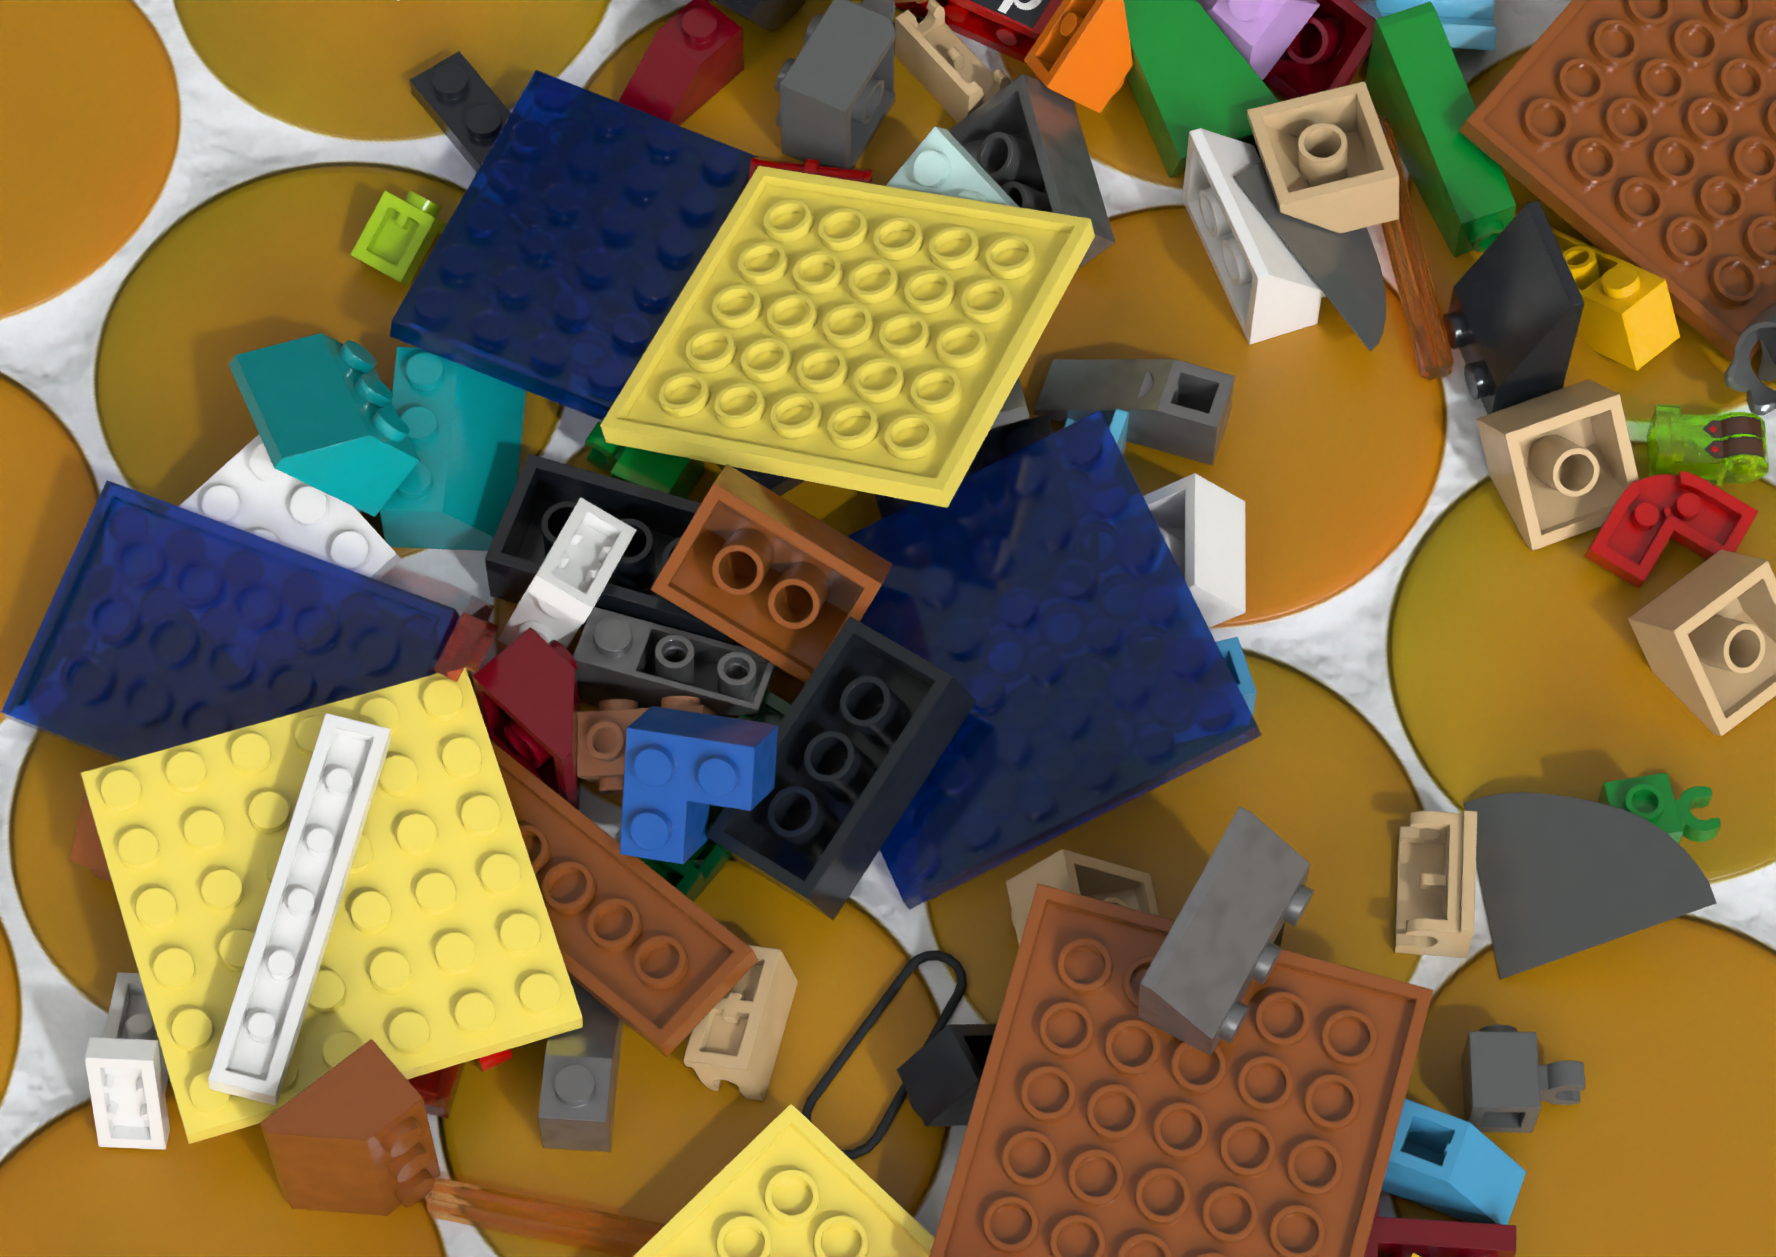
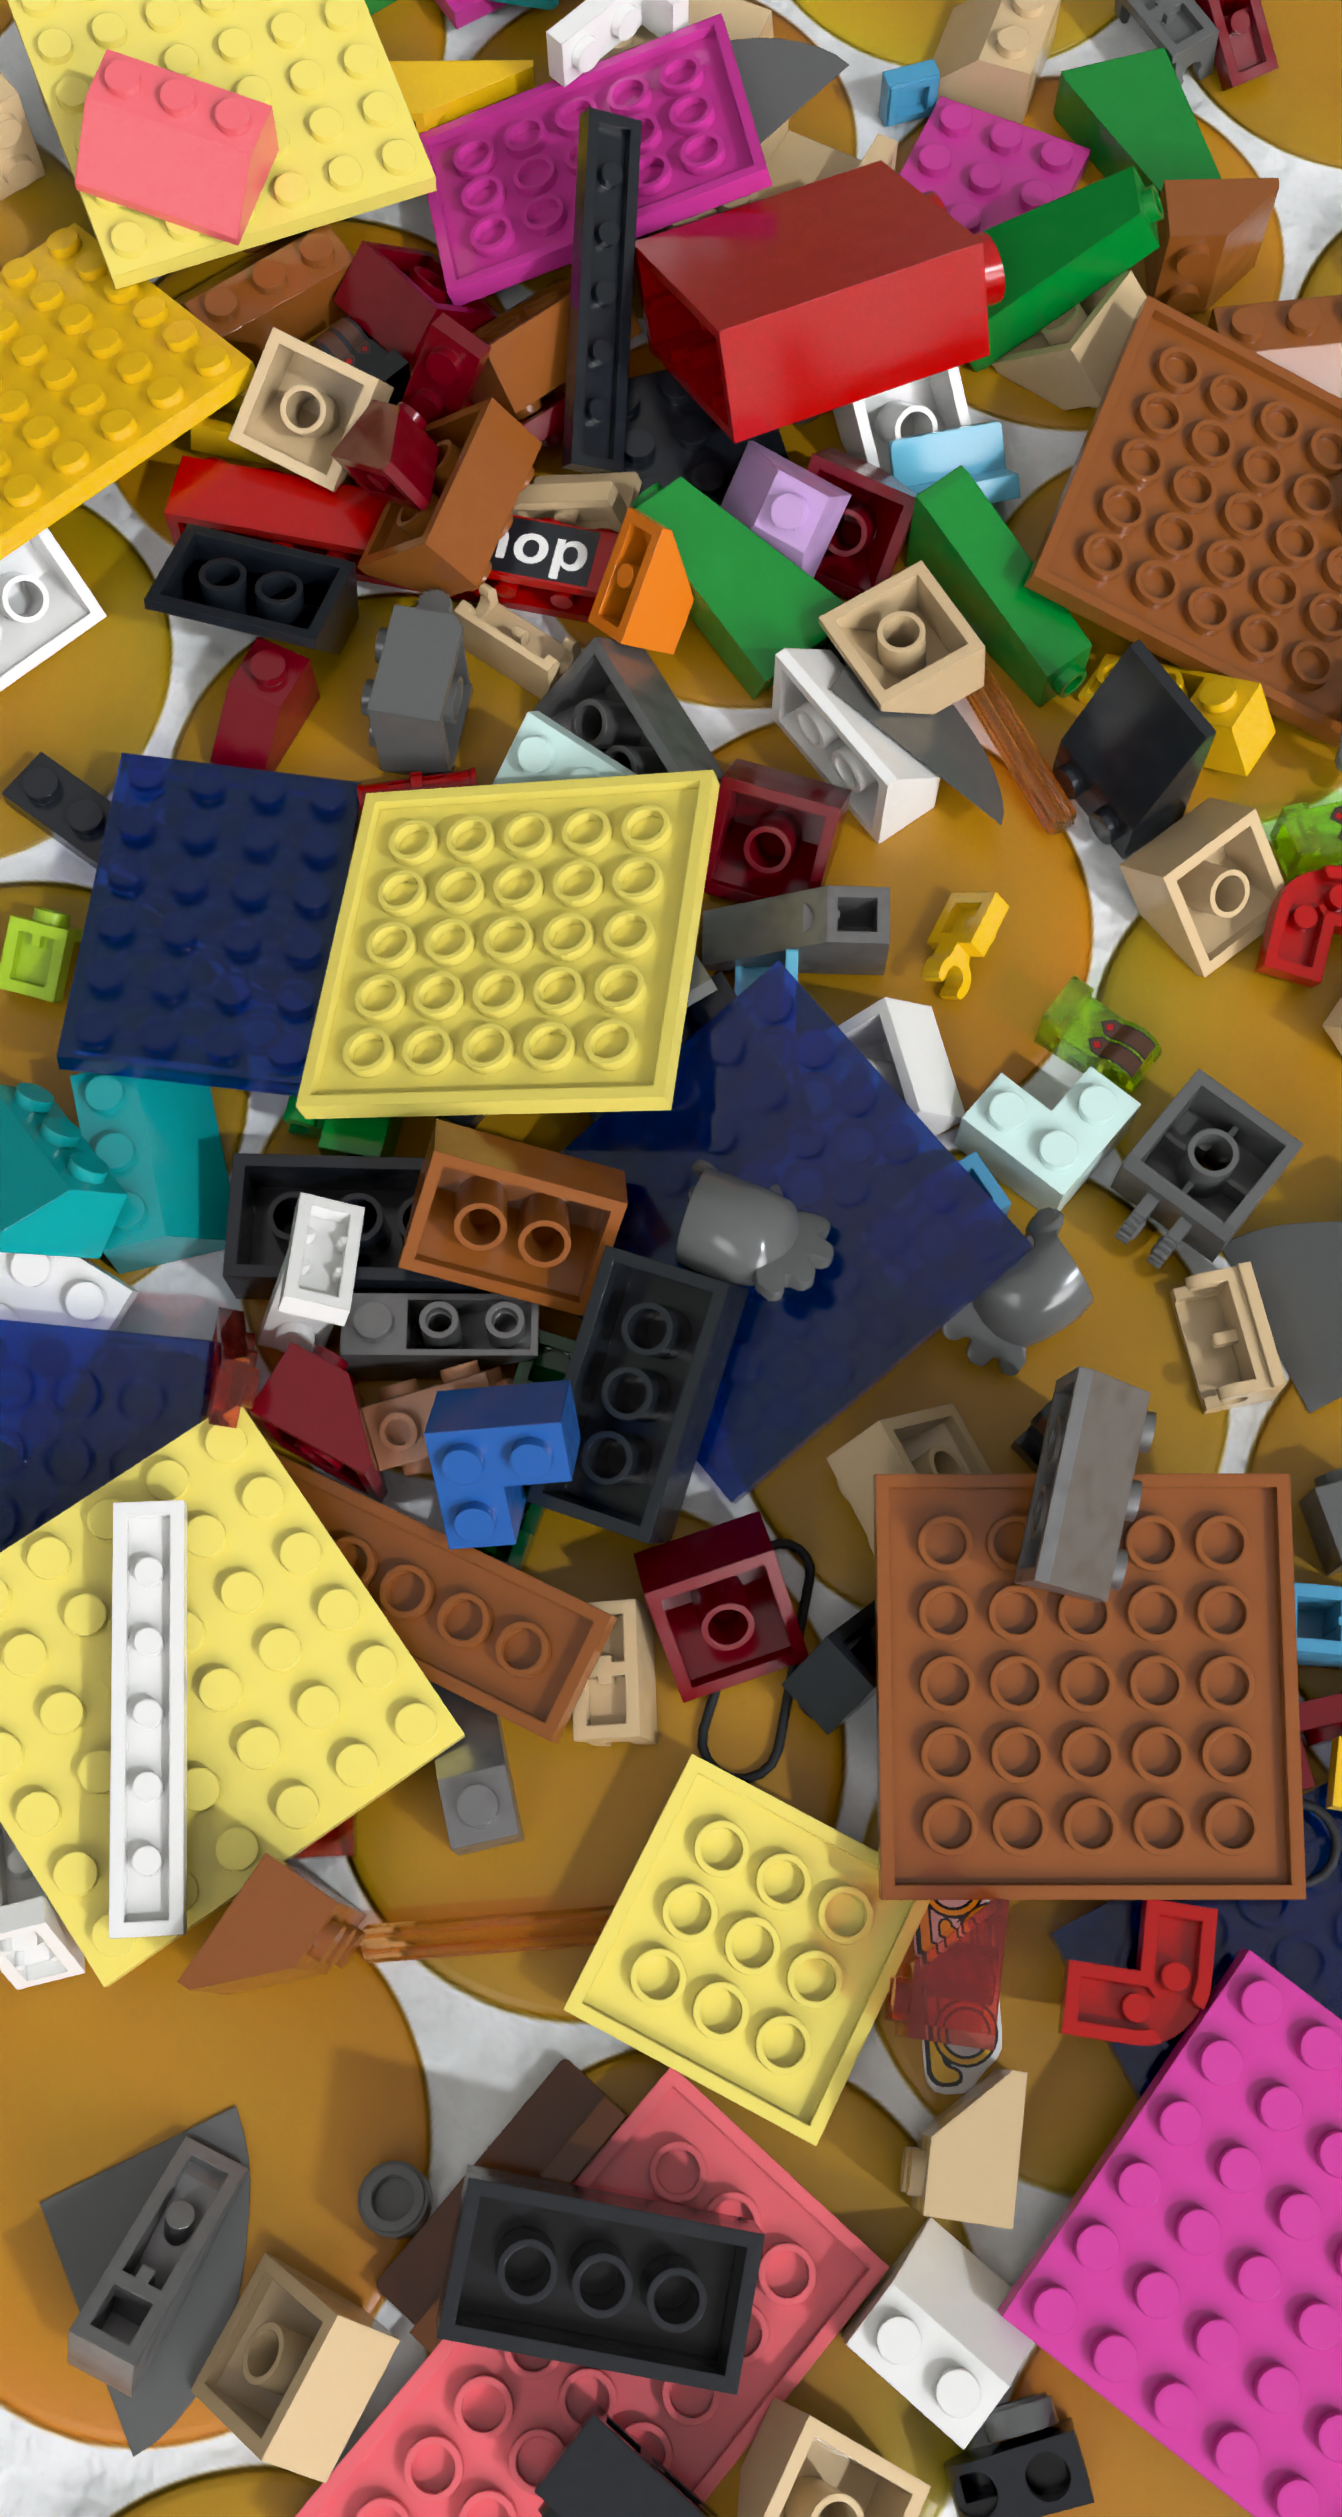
camera: 15 degrees left, 10 degrees up
none -> dark red slope [634,1511,809,1703]
none -> dark grey piece [676,1159,834,1301]
none -> dark red slope [704,758,852,903]
none -> yellow plate [921,892,1010,1000]
none -> dark grey piece [936,1207,1094,1376]
none -> light aqua brick [954,1066,1141,1211]
none -> clear neon green leg [1034,975,1162,1094]
none -> dark grey hinge [1110,1069,1304,1269]

